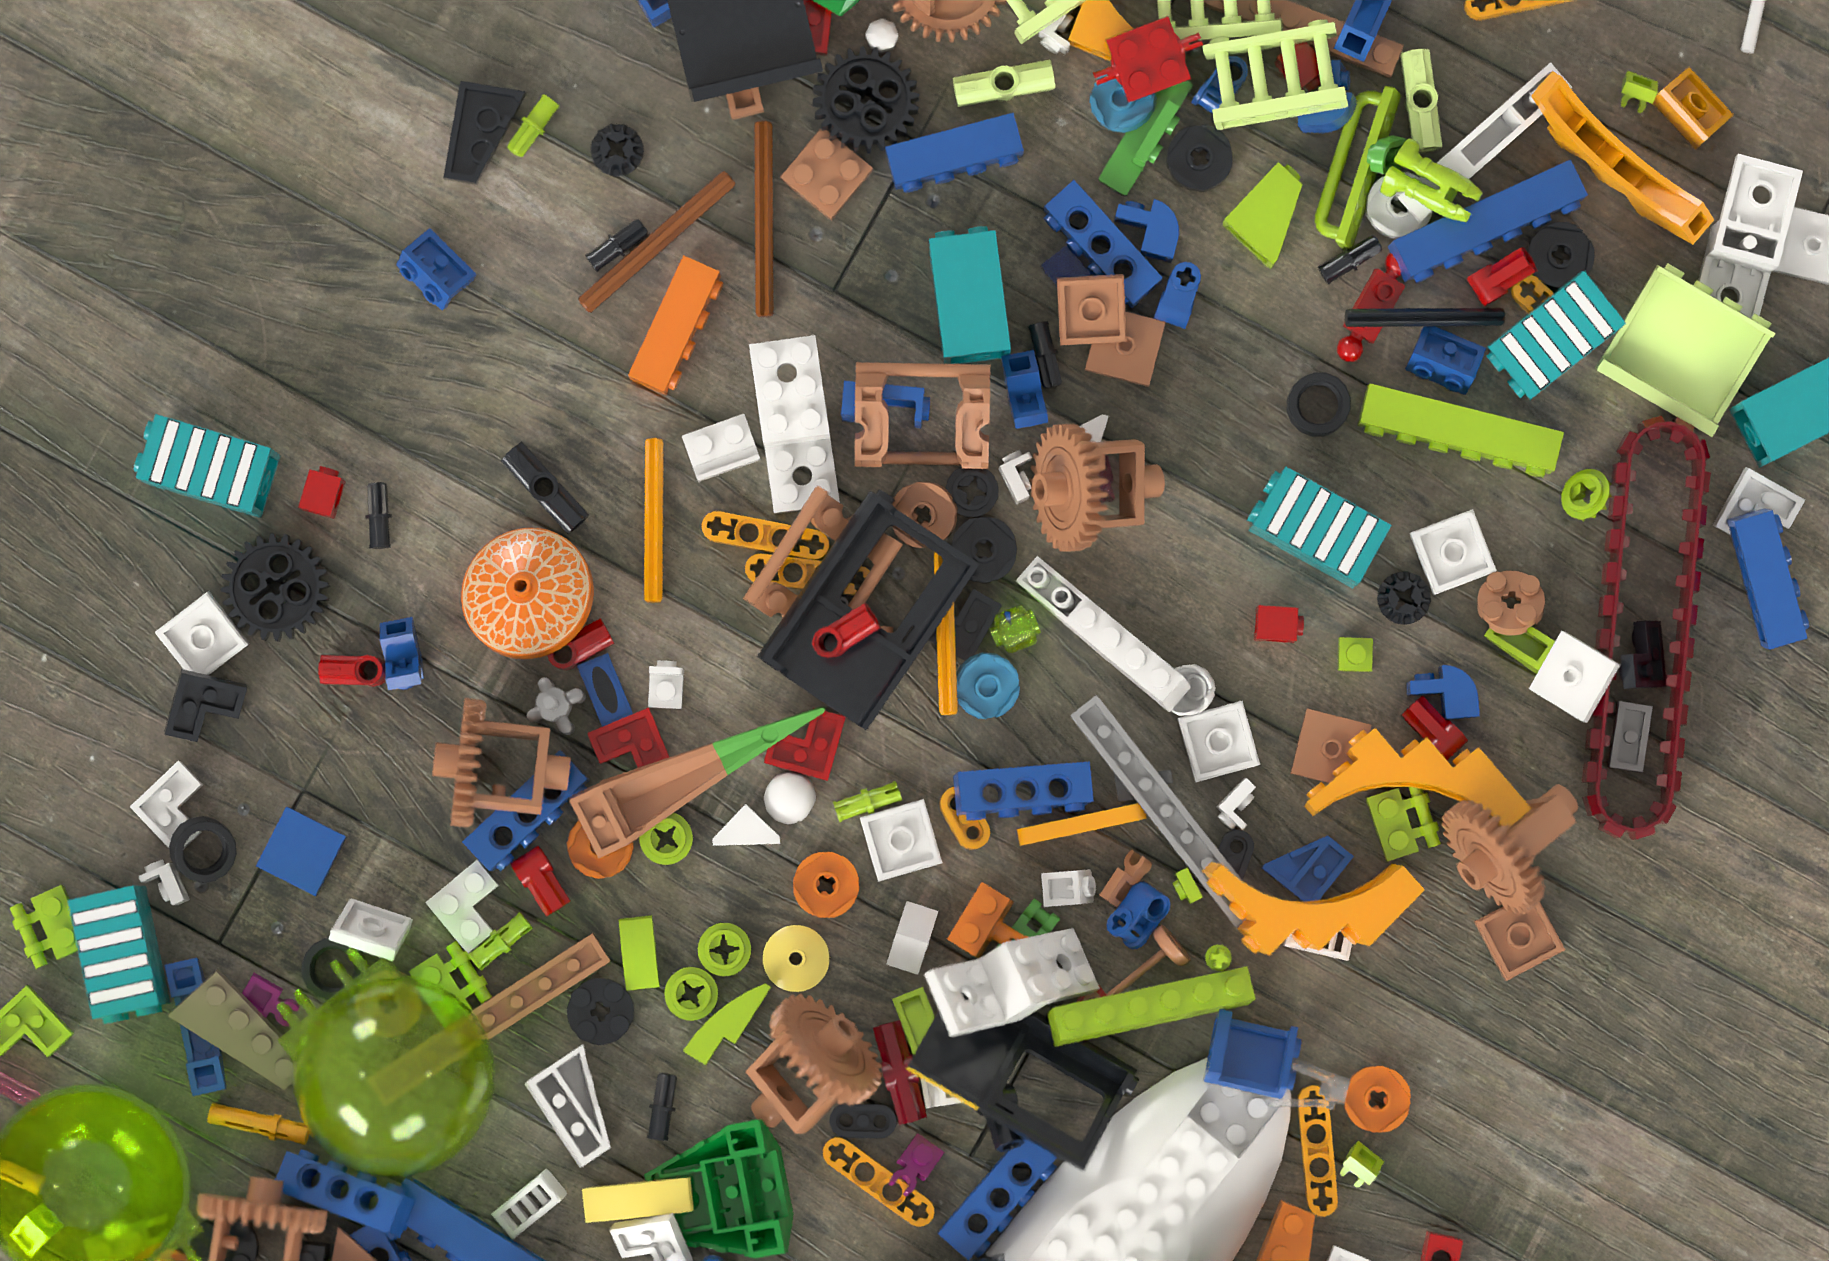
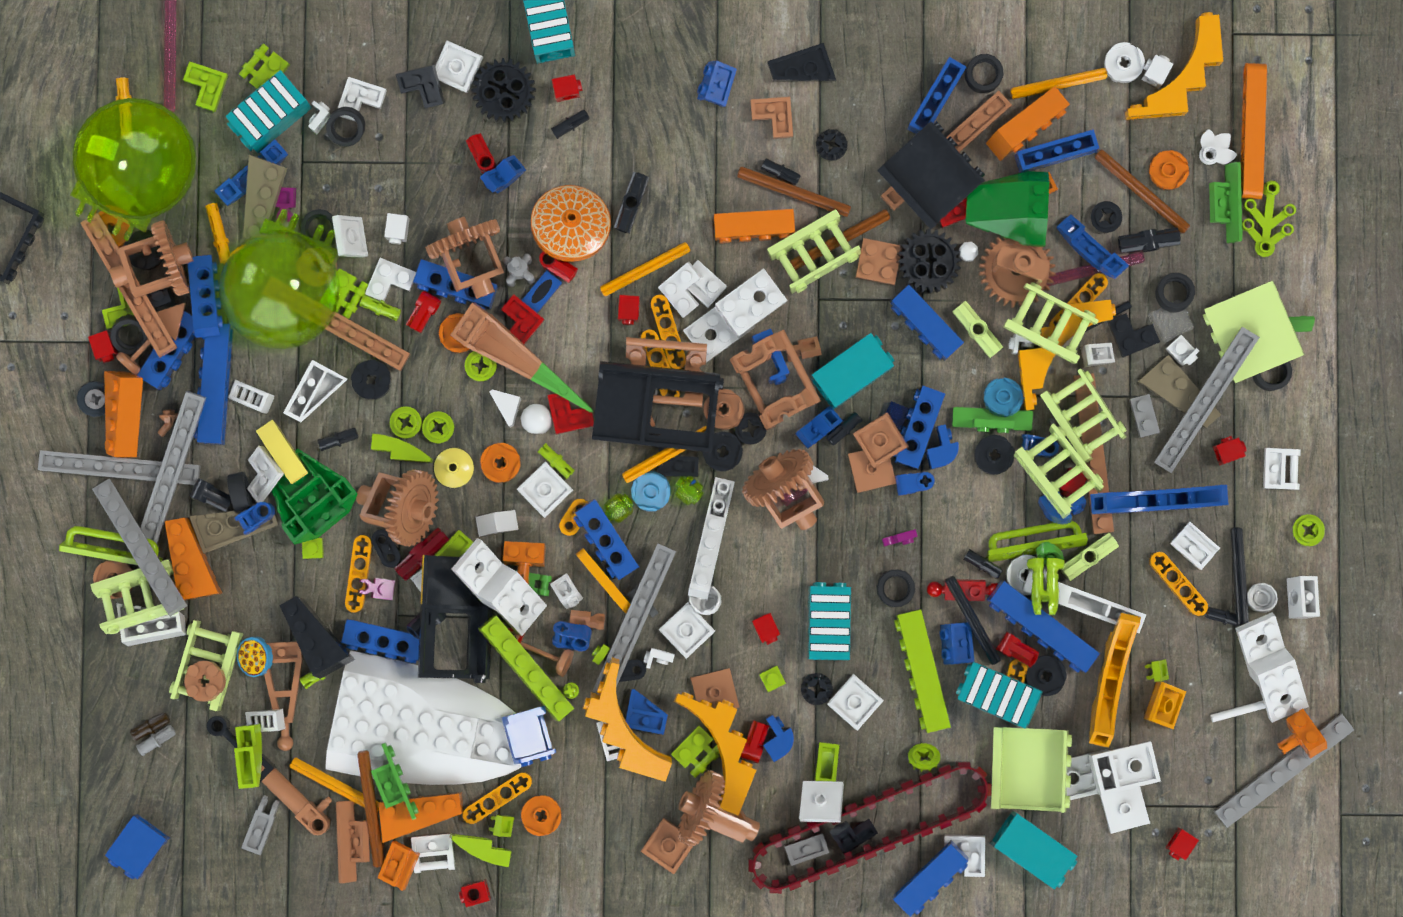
camera: 60 degrees right, 0 degrees up
blue tile [256,807,347,896] -> none
lime axle [507,94,560,157] -> none
lime slope [619,915,660,991] -> none
white bracket [648,660,684,709] -> none
red piece [813,603,881,657] -> none
white bracket [999,450,1032,505] -> none
red plate [1093,16,1203,102] -> none
lime slope [1222,162,1303,269] -> none
clear plant [1266,1058,1351,1110] -> none
nougat plate [1477,571,1545,636] -> none
none -> lime plate [302,538,324,559]
none -> white brick [384,213,410,245]
none -> lime slope [450,833,511,867]
none -> clear neon green head [604,493,634,523]
none -> red brick [618,295,640,325]
none -> white plate [658,262,701,318]
none -> nougat plate [750,97,793,139]
none -> yellowish green fence [767,209,861,294]
none -> nougat plate [786,336,822,362]
none -> magenta plate [882,529,918,547]

